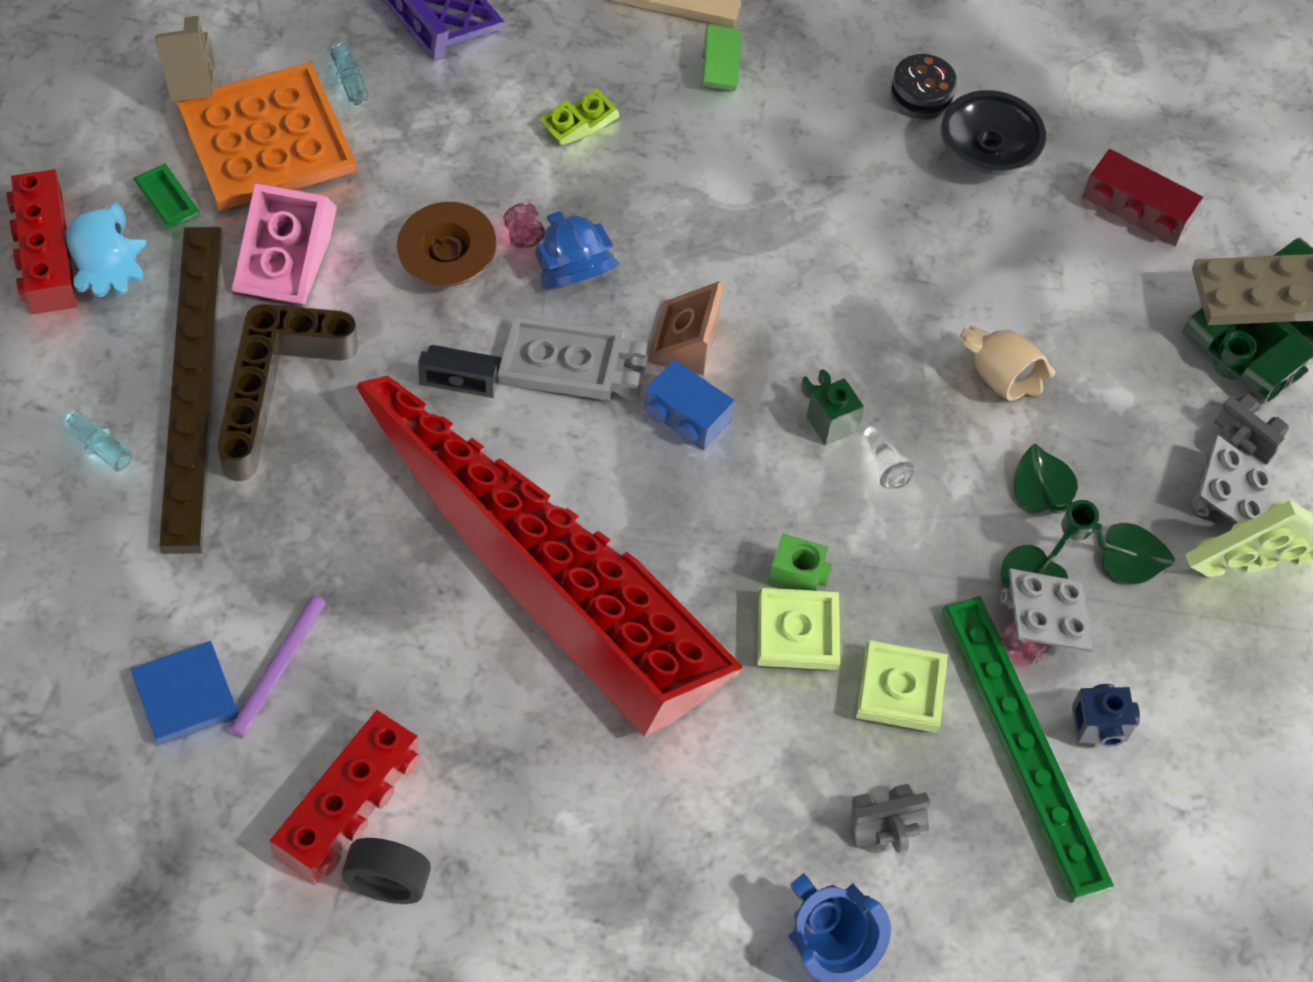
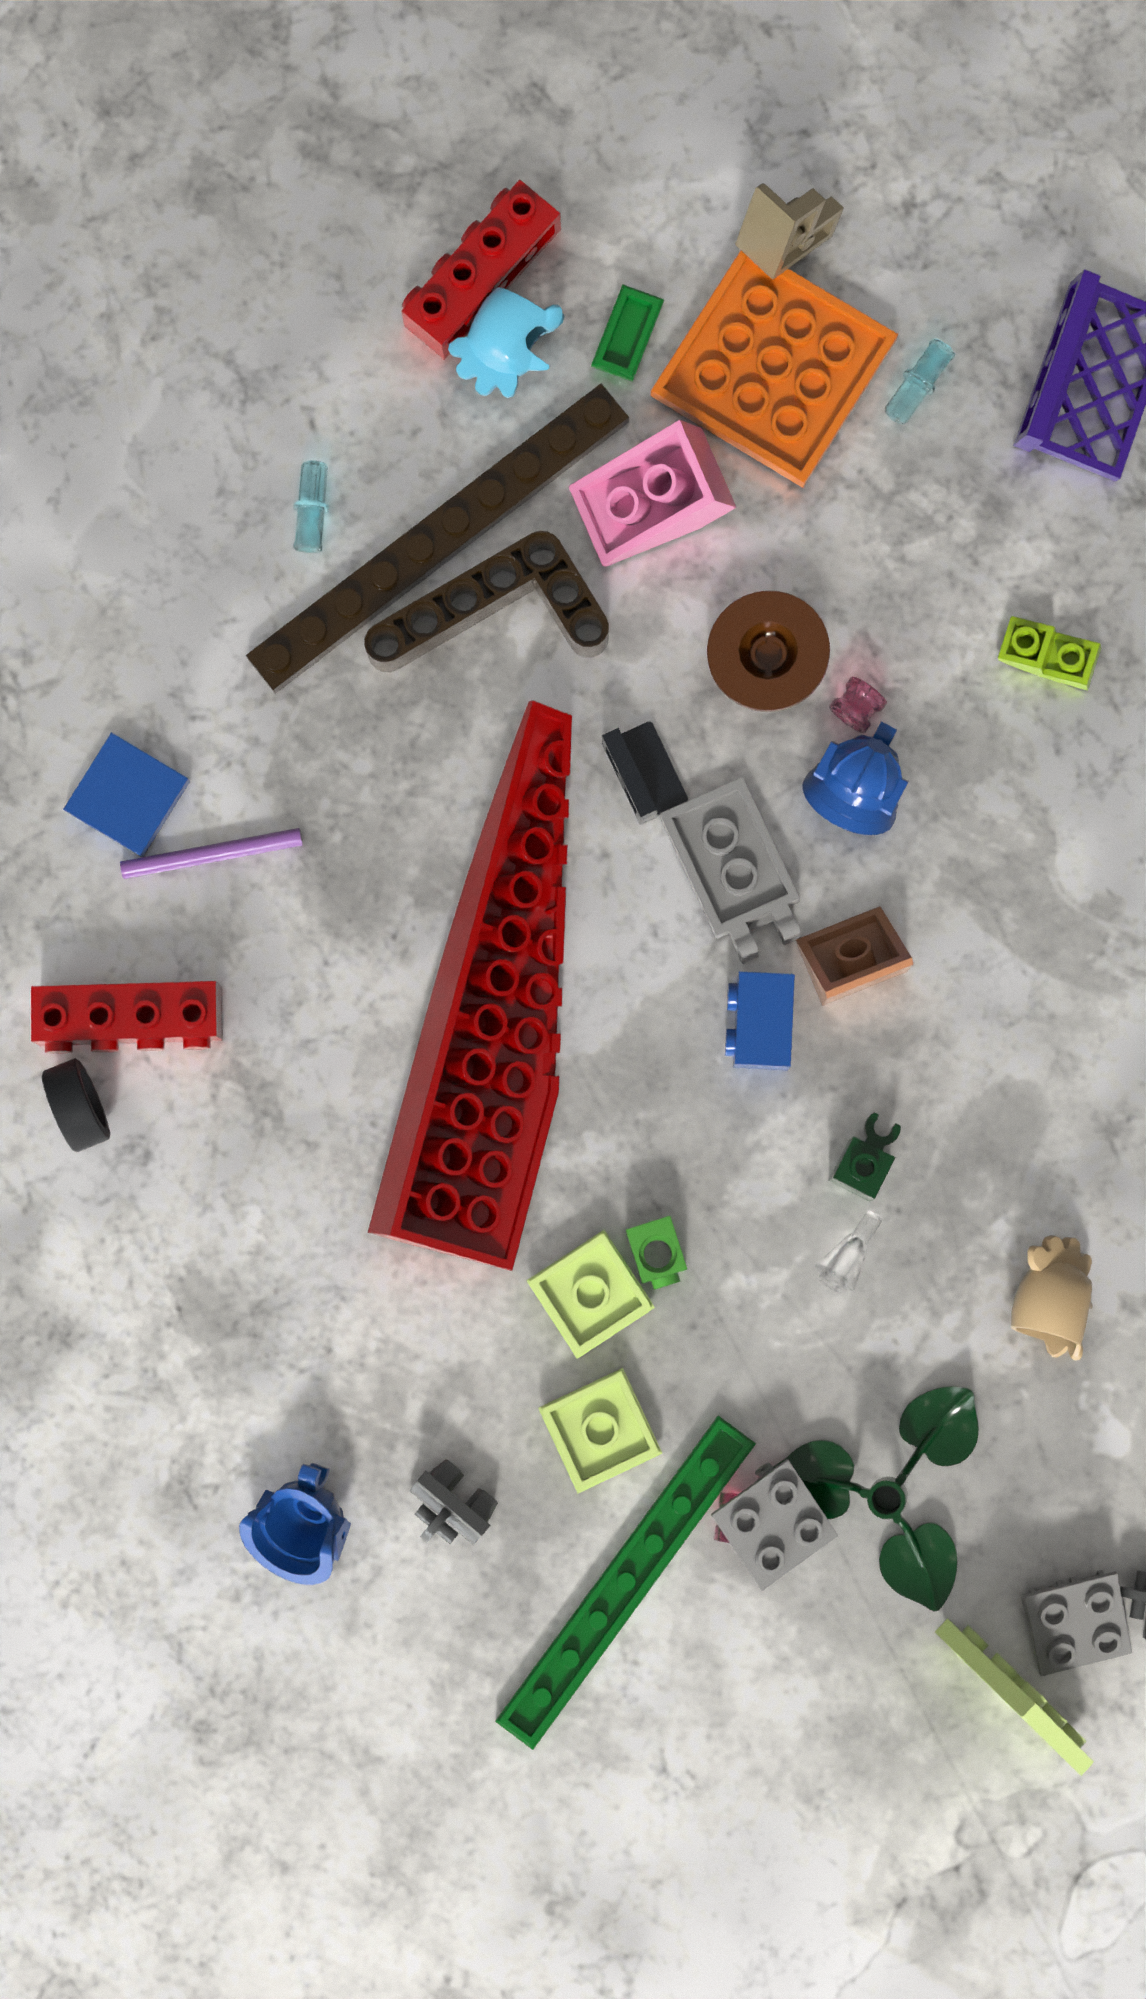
camera: 65 degrees right, 25 degrees up
dark blue brick [1072,684,1140,747] -> none

